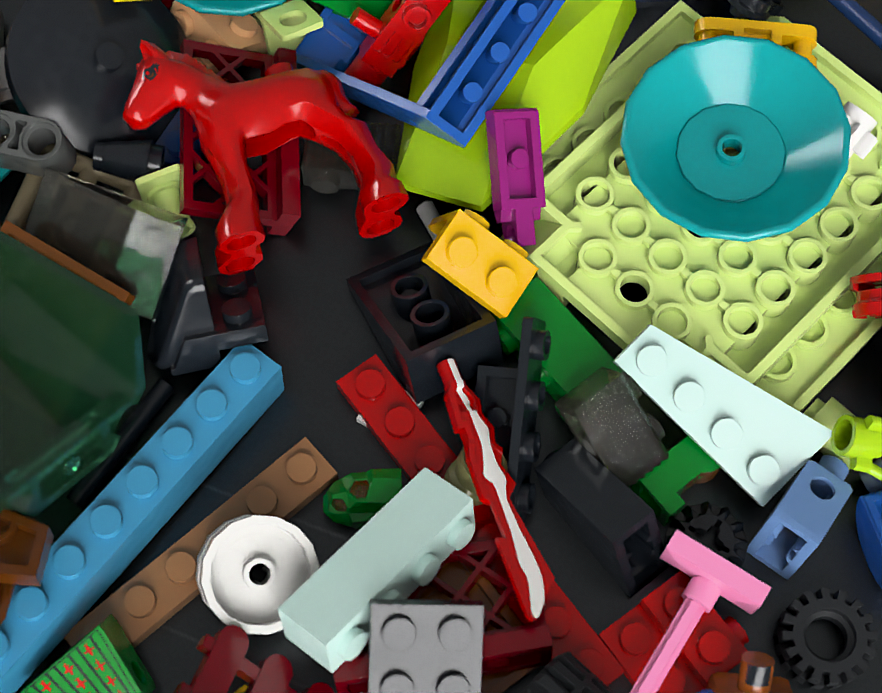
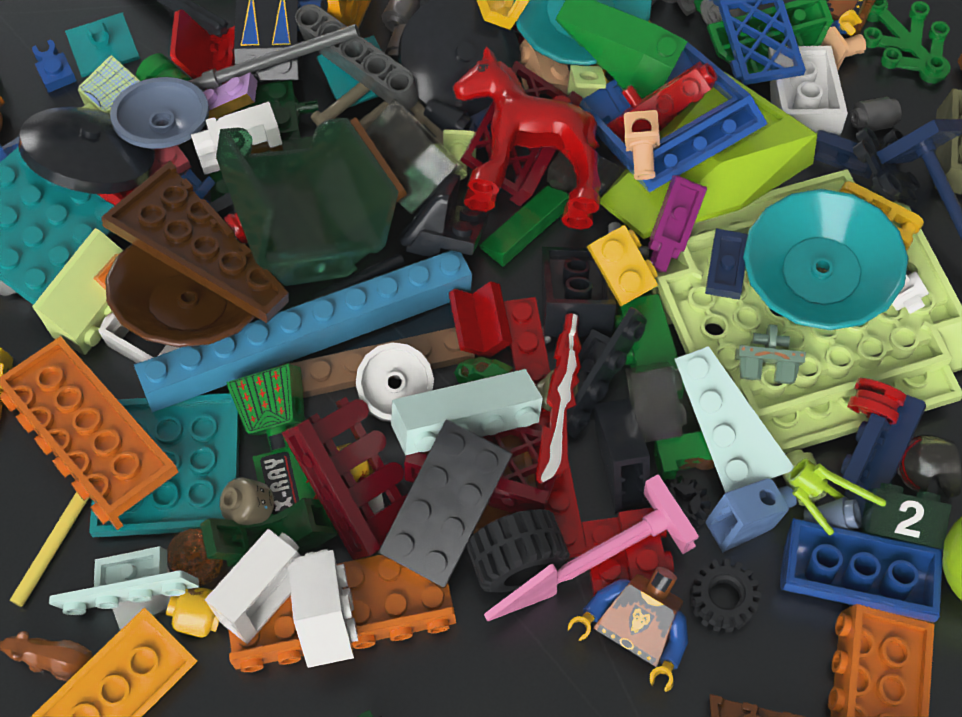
camera: 30 degrees right, 5 degrees down
none -> red panel [449,281,513,358]
none -> green slope [480,186,569,267]
none -> light nougat bracket [624,110,660,180]
none -> dark blue plate [705,229,748,300]
none -> sand green hips [735,324,806,384]

